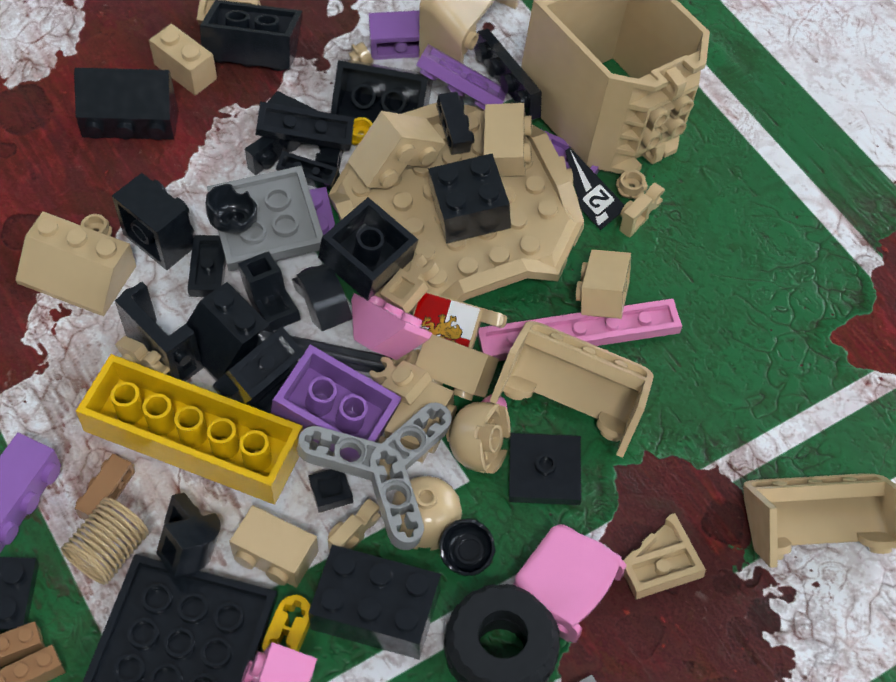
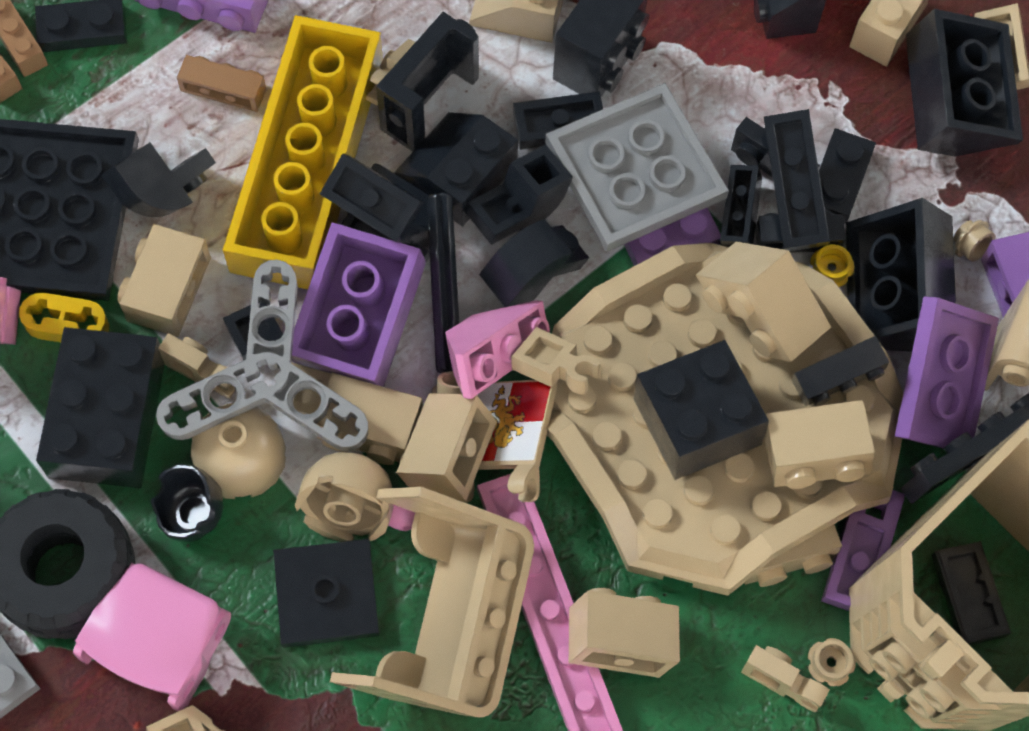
camera: 80 degrees right, 10 degrees up
tan piece [61,497,149,585] -> none
black hair [205,184,257,234] -> none
black brick [318,197,419,301] -> none
tan plate [369,357,432,405] -> none
sticker [565,147,625,230] -> none

